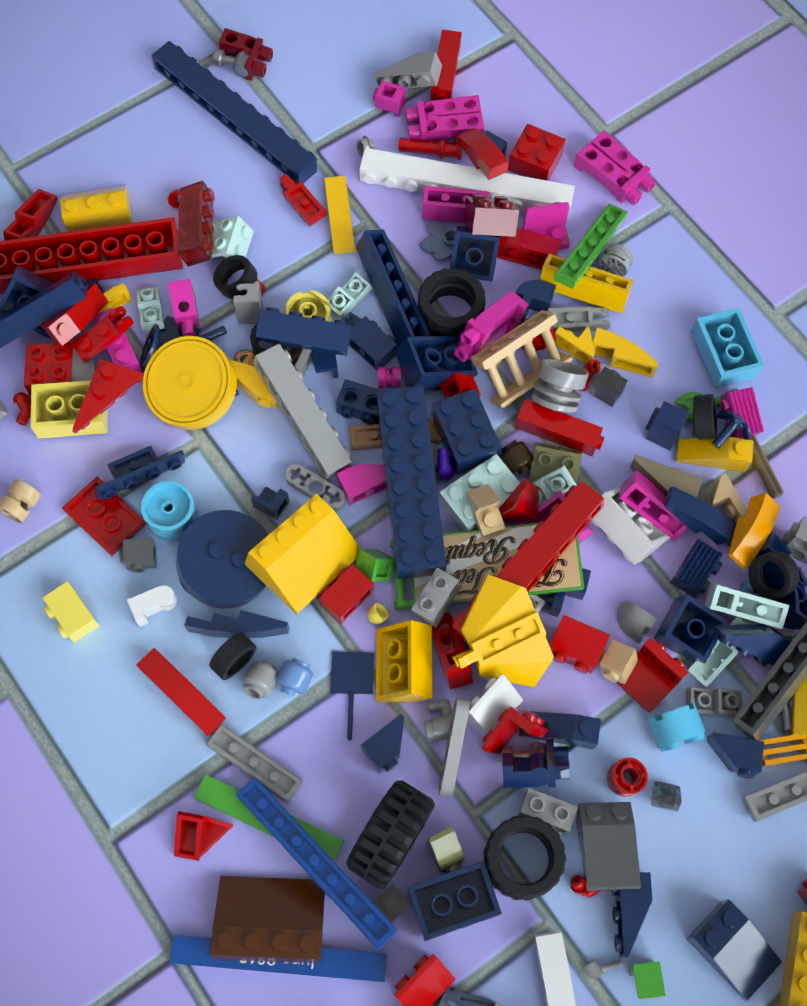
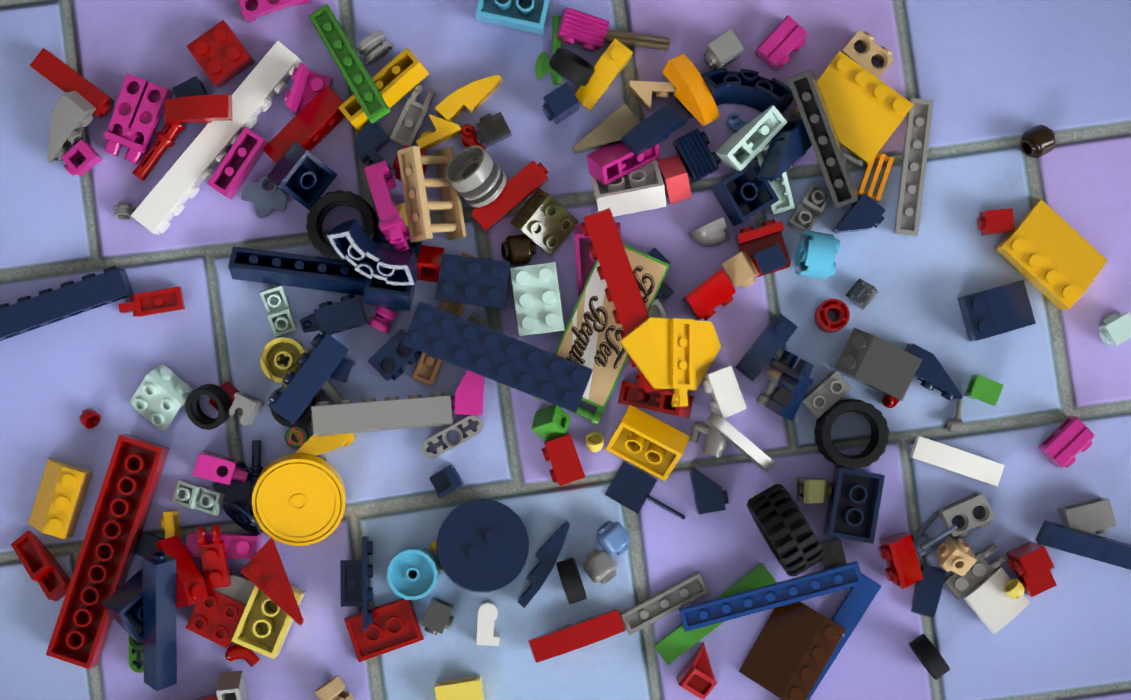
camera: 60 degrees left, 20 degrees up
clear red brick [177,180,215,267] -> none
yellow slope [245,494,361,615] -> none
yellow tile [324,176,355,254] -> none
light grey brick [411,568,461,628] -> none
dark purple arm [438,449,455,481] -> none
brick [463,194,519,237] -> none
tan slope [465,484,506,537] -> none
red bracket [482,707,548,755] -> none
red slope [499,479,538,523] -> none
light aqua slope [533,465,576,507] -> none
dark blue plant [712,410,751,449] -> none
black tyre [748,551,800,600] -> none
none -> dark blue brick [327,218,418,286]
none -> coral slope [657,154,692,204]
none -> dark blue panel [751,243,788,275]

